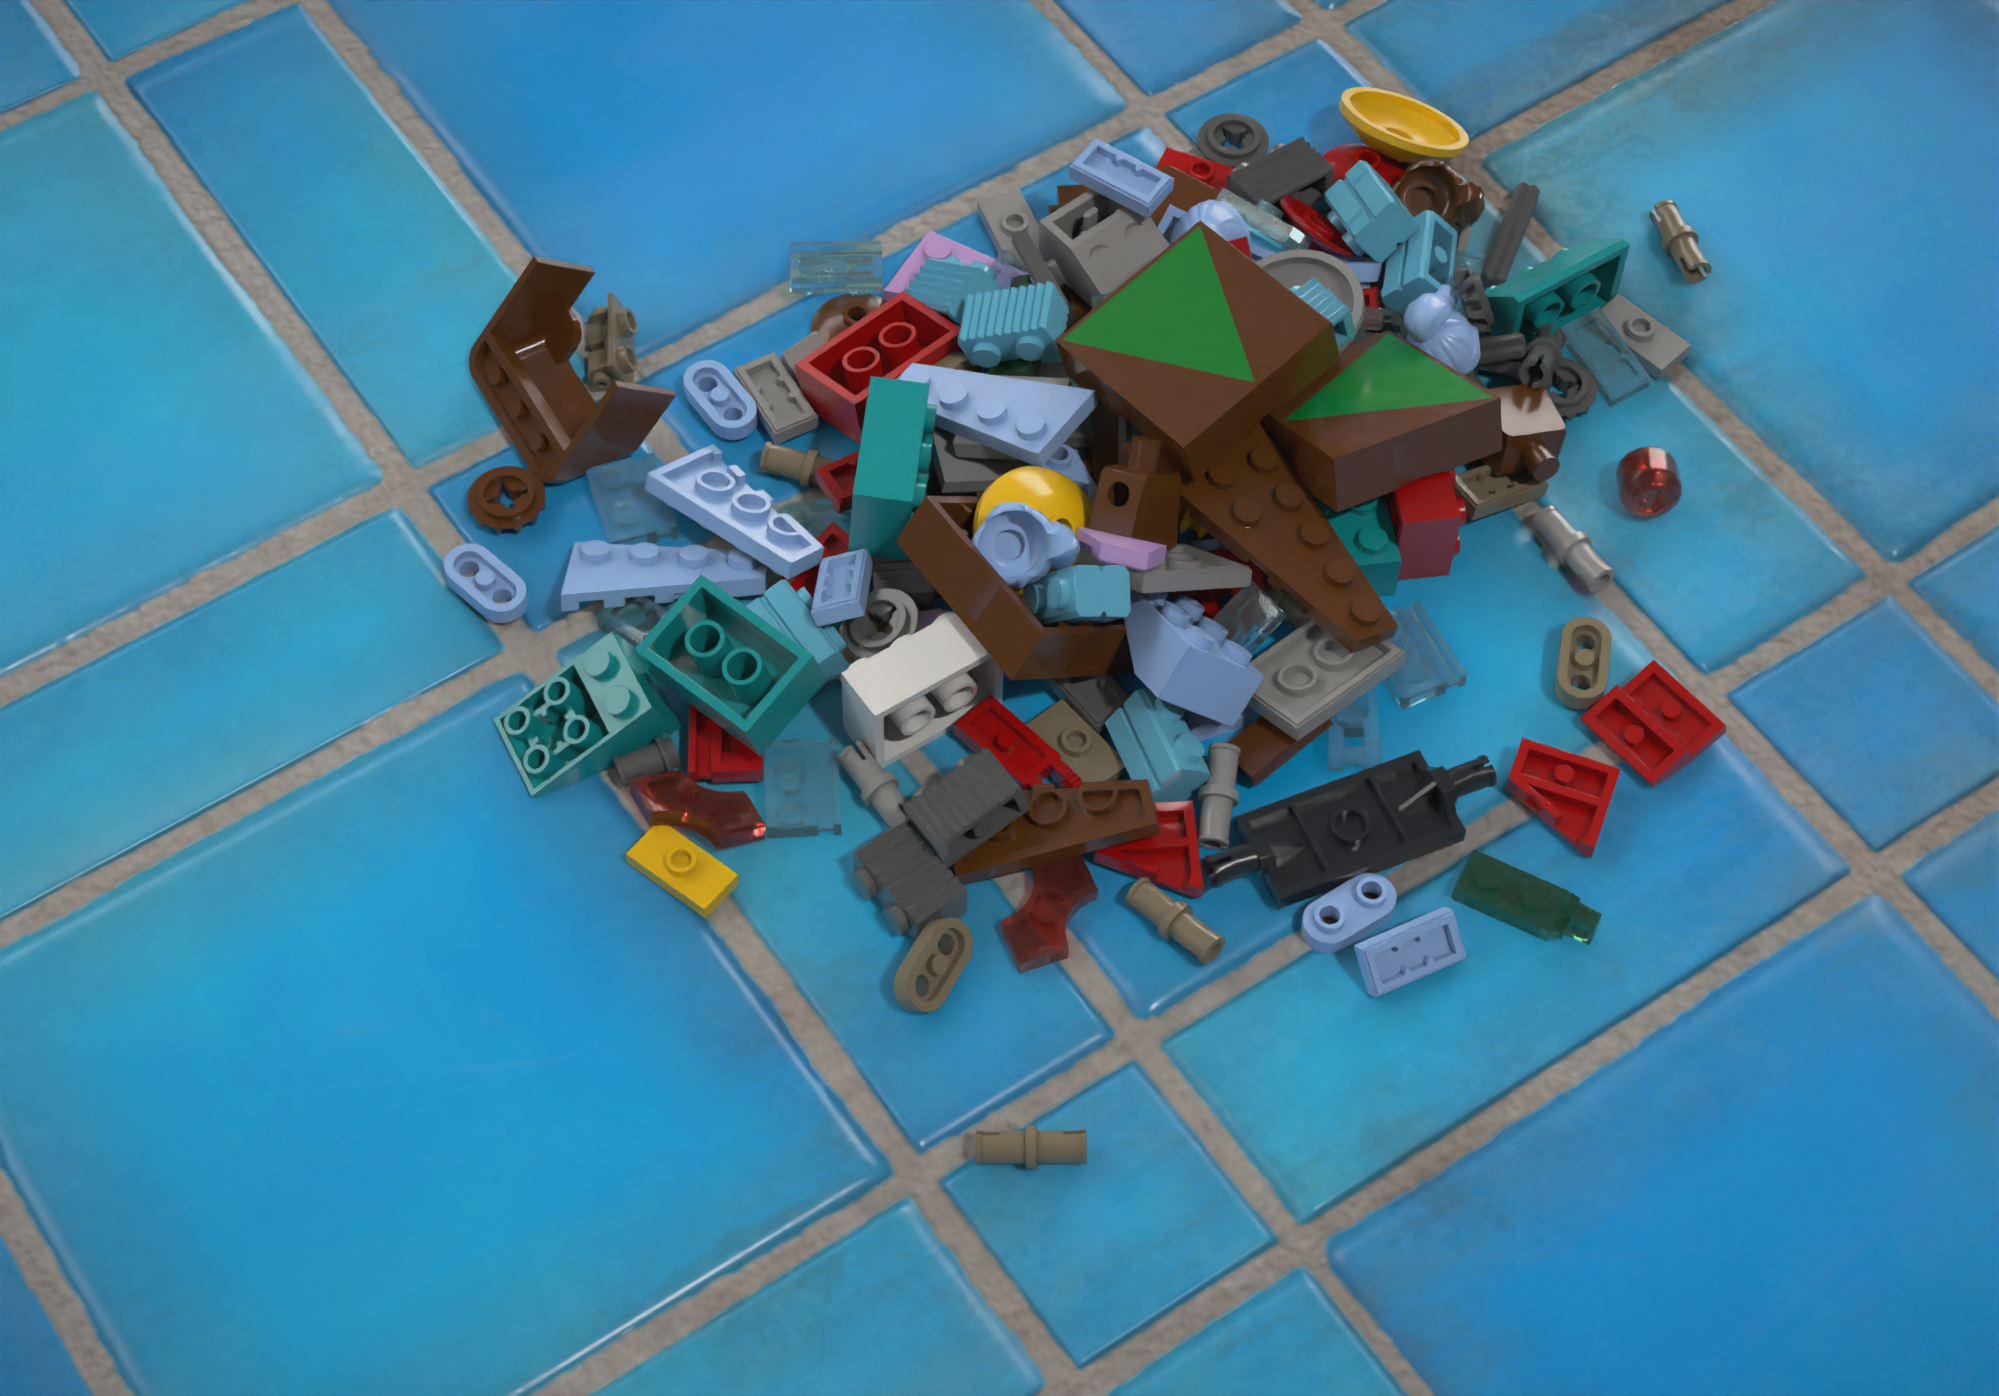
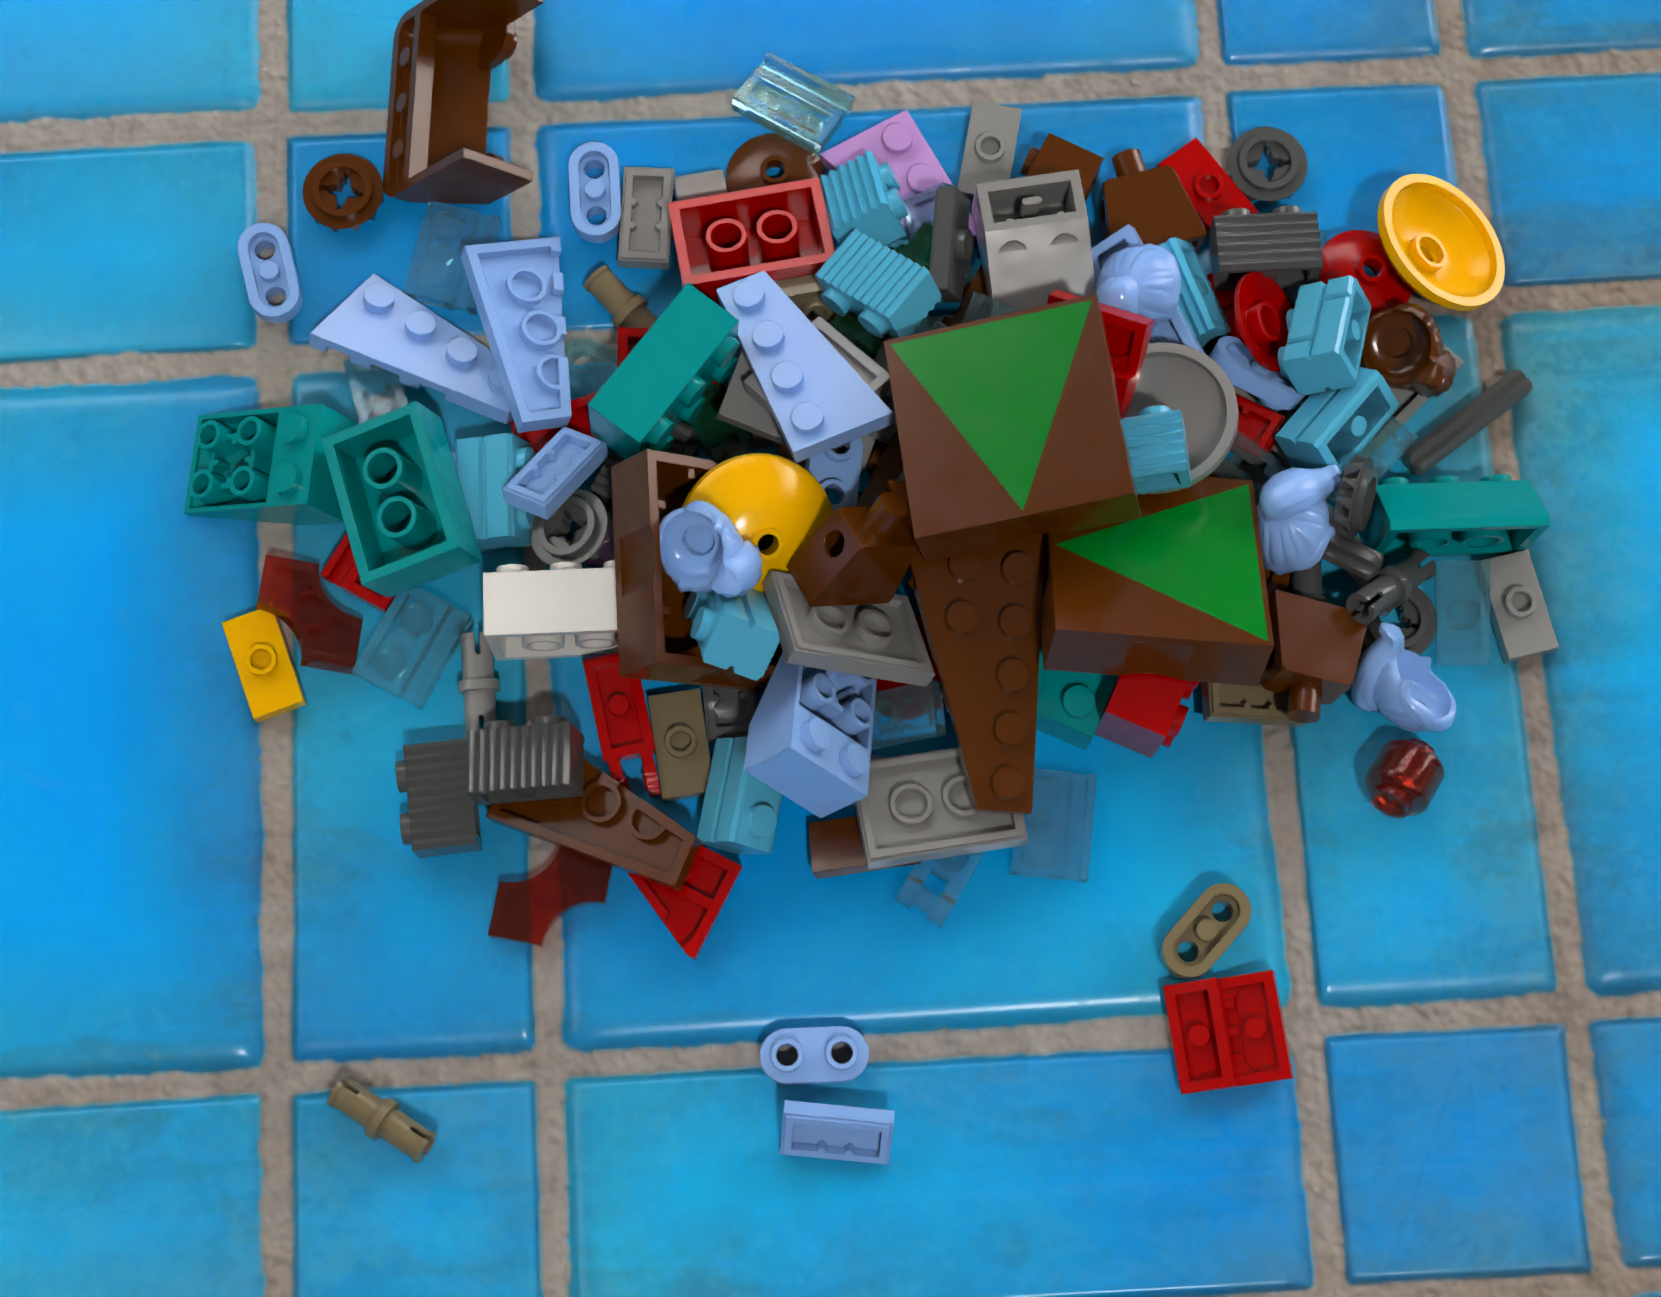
camera: 30 degrees right, 20 degrees up
dark tan hinge [588,292,638,391] -> none
dark grey pin [612,735,681,788] -> none
dark tan plate [894,918,973,1013] -> none
light blue plate [1069,138,1174,218] -> none
lavender tile [1076,527,1167,572] -> none
dark tan pin [1125,877,1225,965] -> none
light grey pin [1197,742,1241,850] -> none
black plate [1204,750,1497,910] -> none
clear light blue plate [1215,187,1311,250] -> none
clear green hinge [1451,849,1602,945] -> none
red wing [1506,737,1621,858] -> none
light grey pin [1532,505,1615,593] -> none
dark tan pin [1649,200,1712,284] -> none
none -> light blue hair [1351,622,1456,732]

